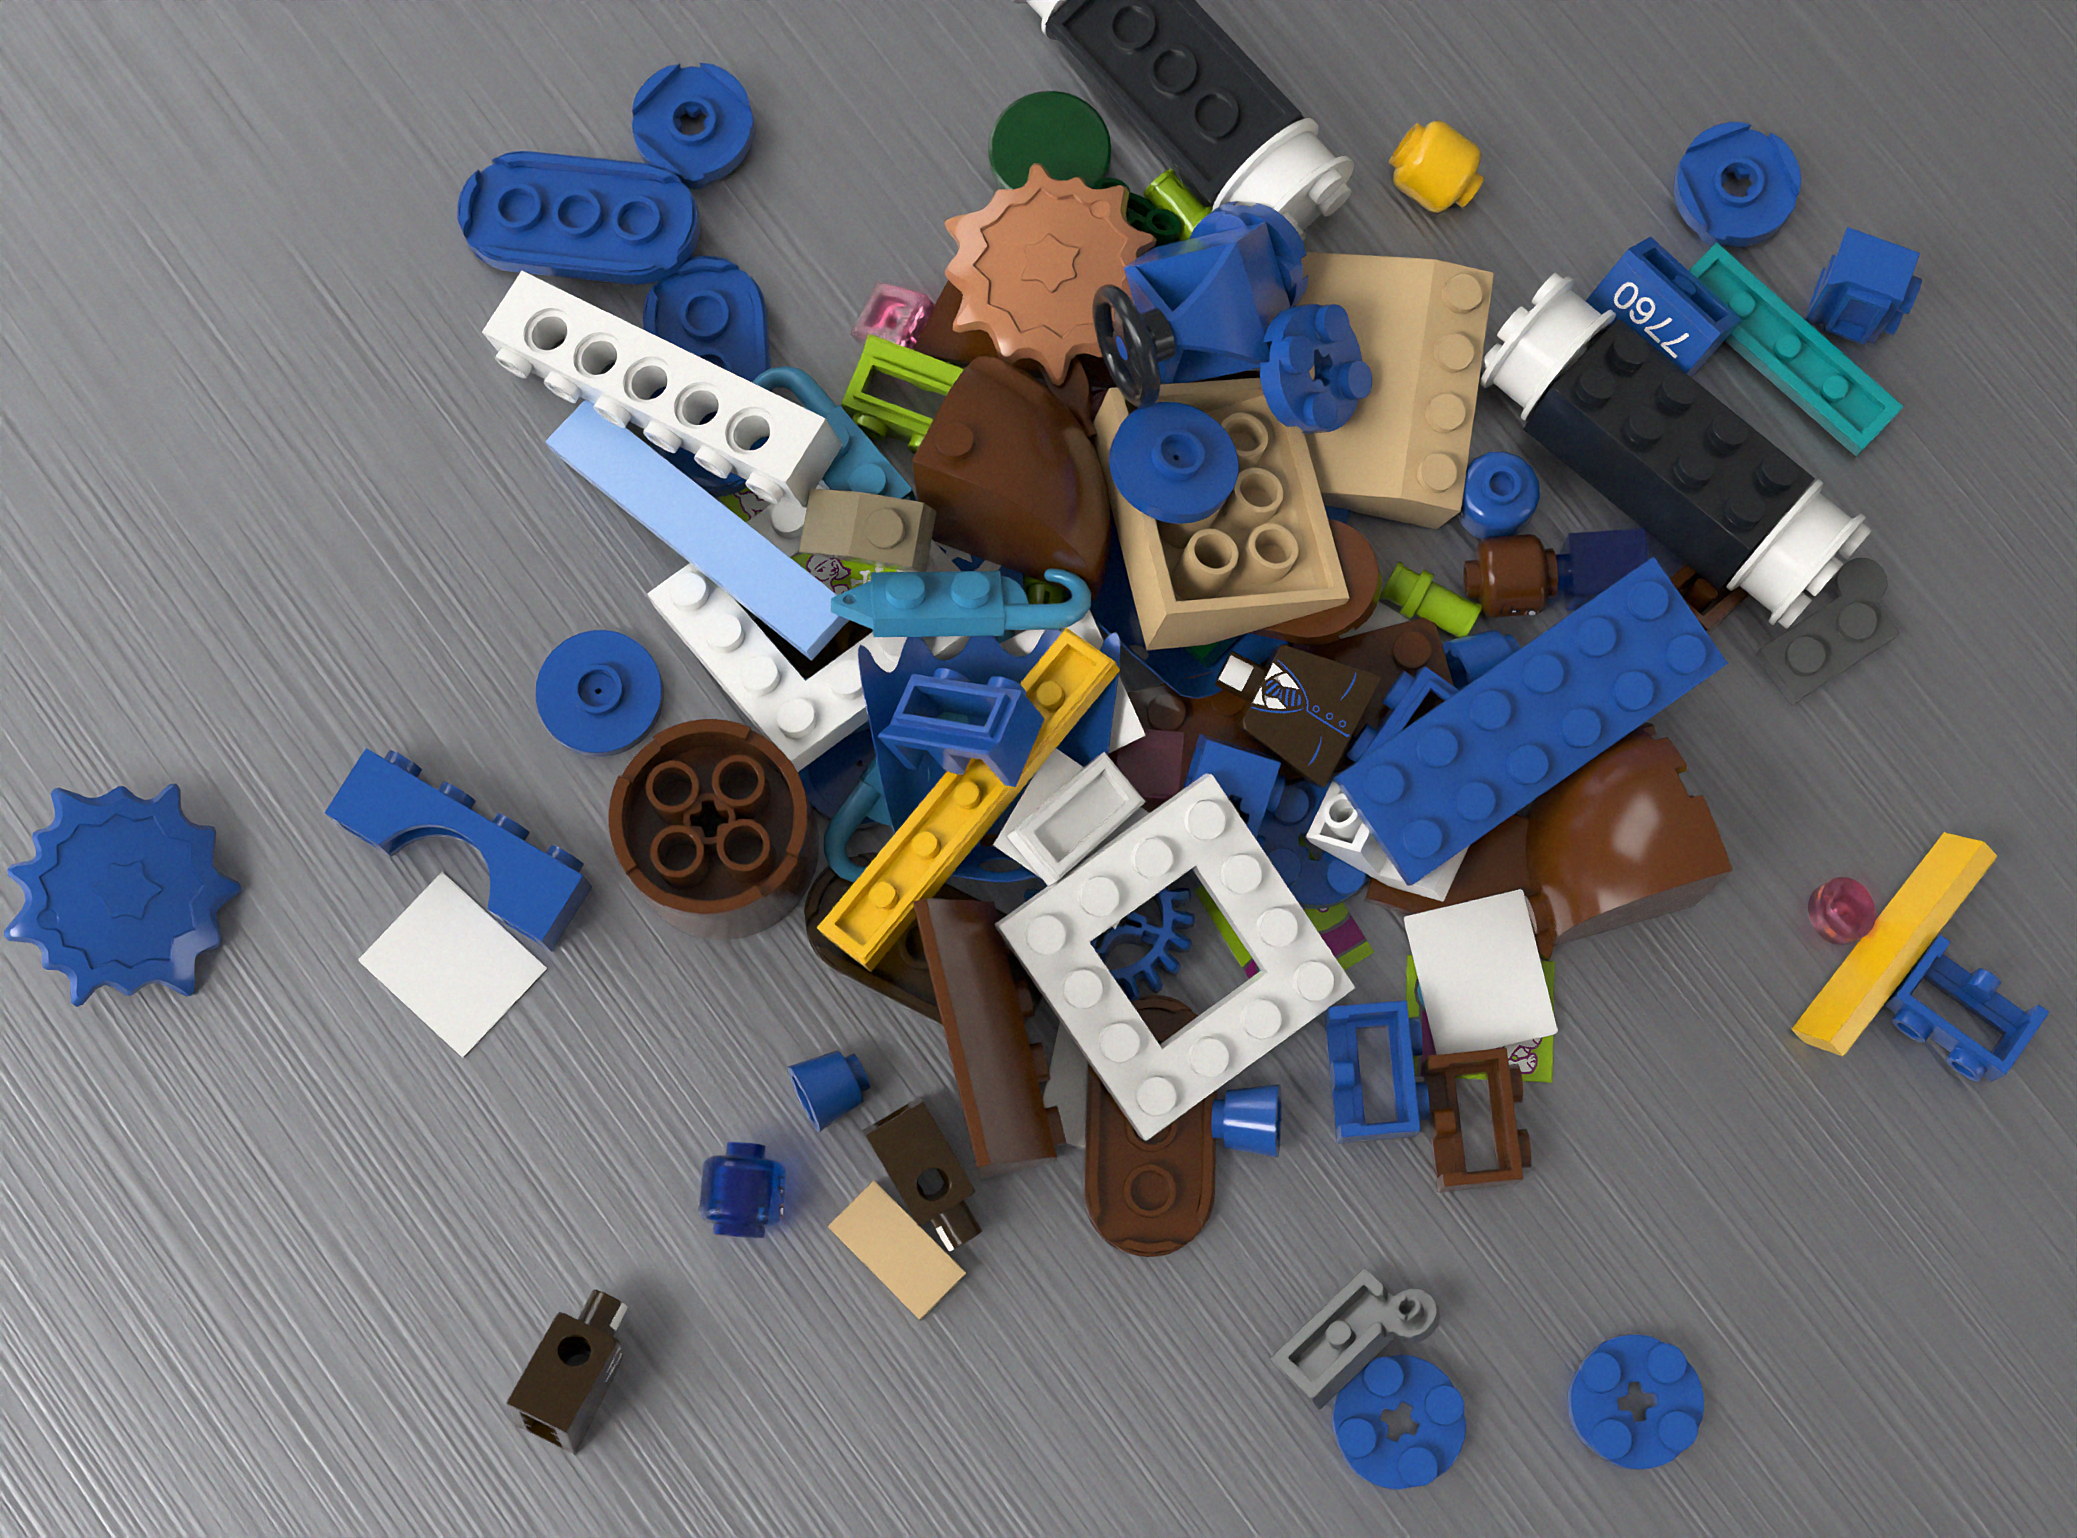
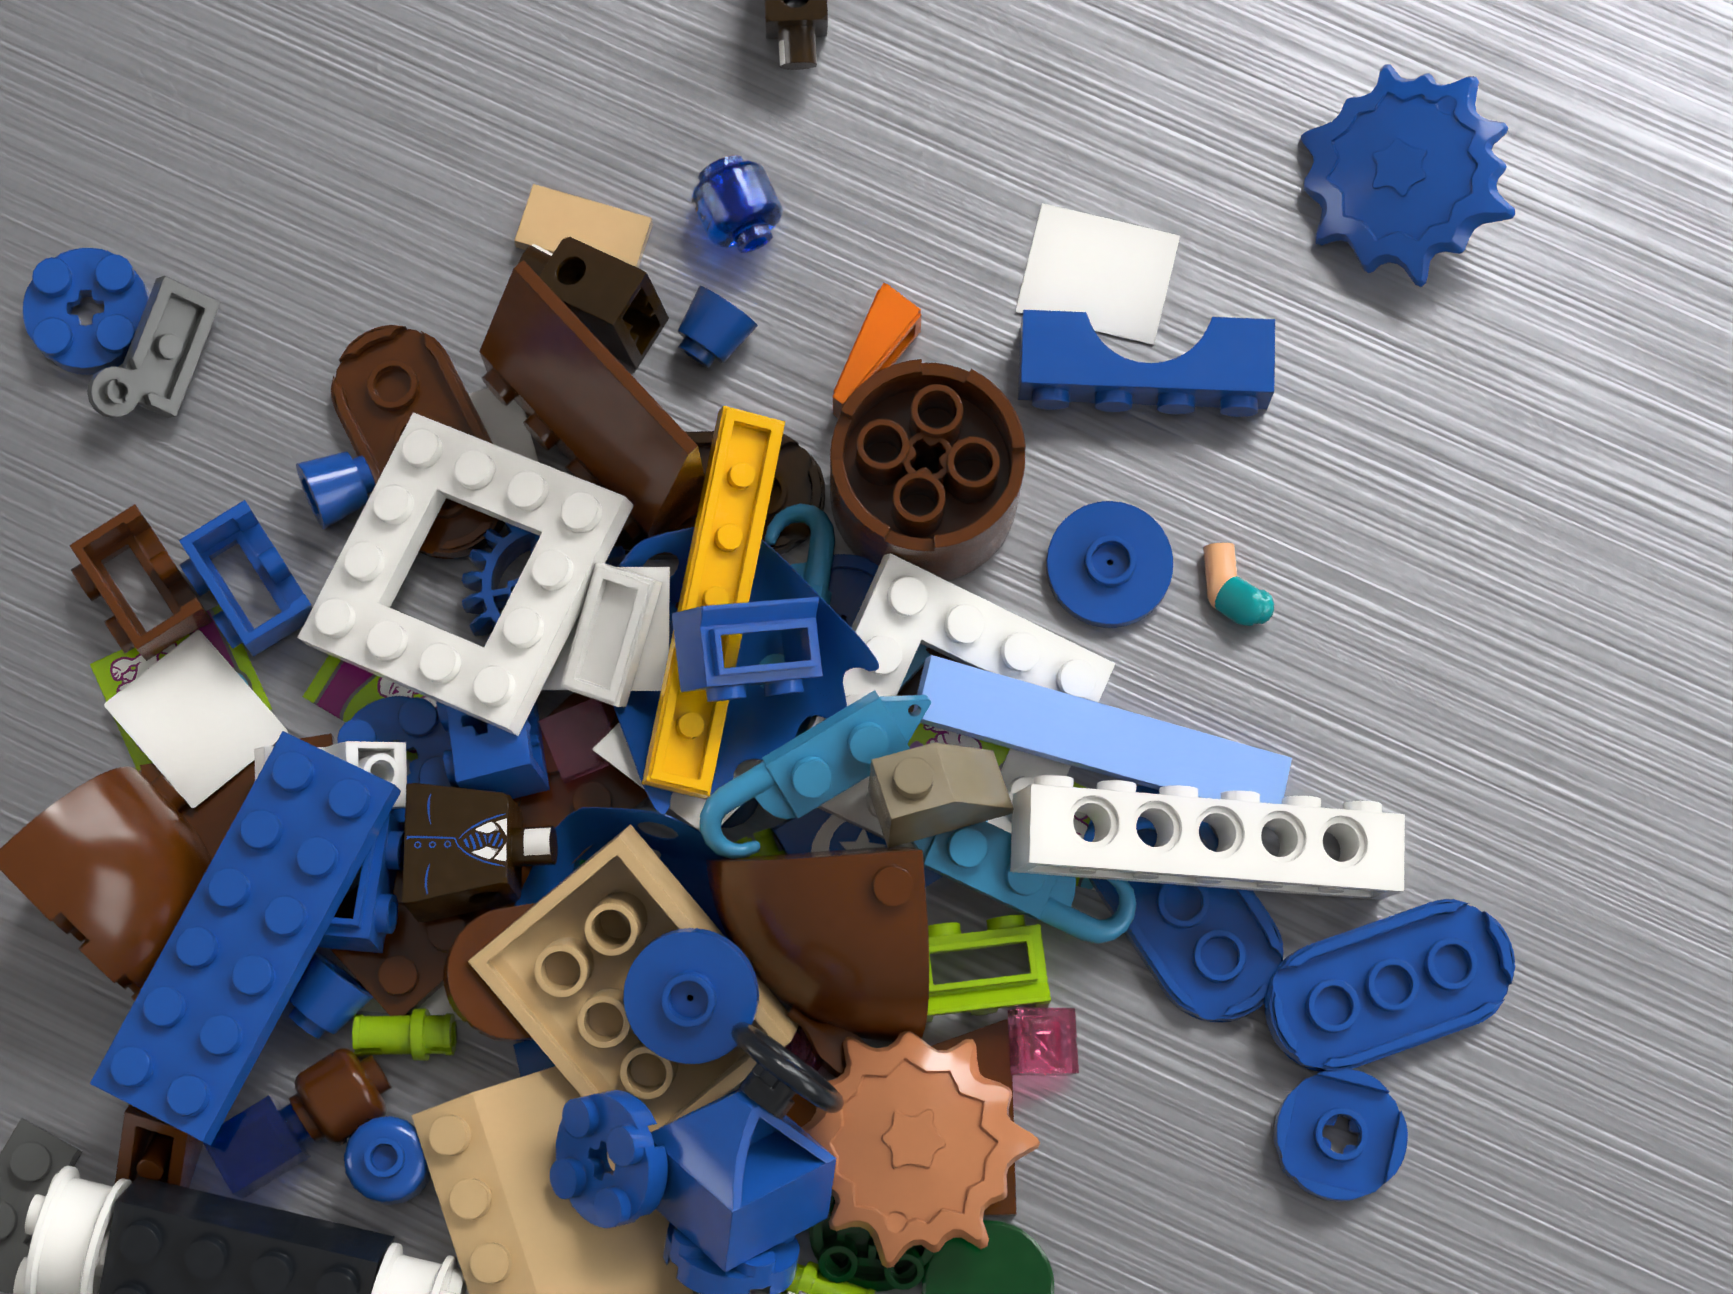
camera: 145 degrees right, 0 degrees up
none -> orange slope [833,283,922,419]
none -> arm [1203,543,1274,626]

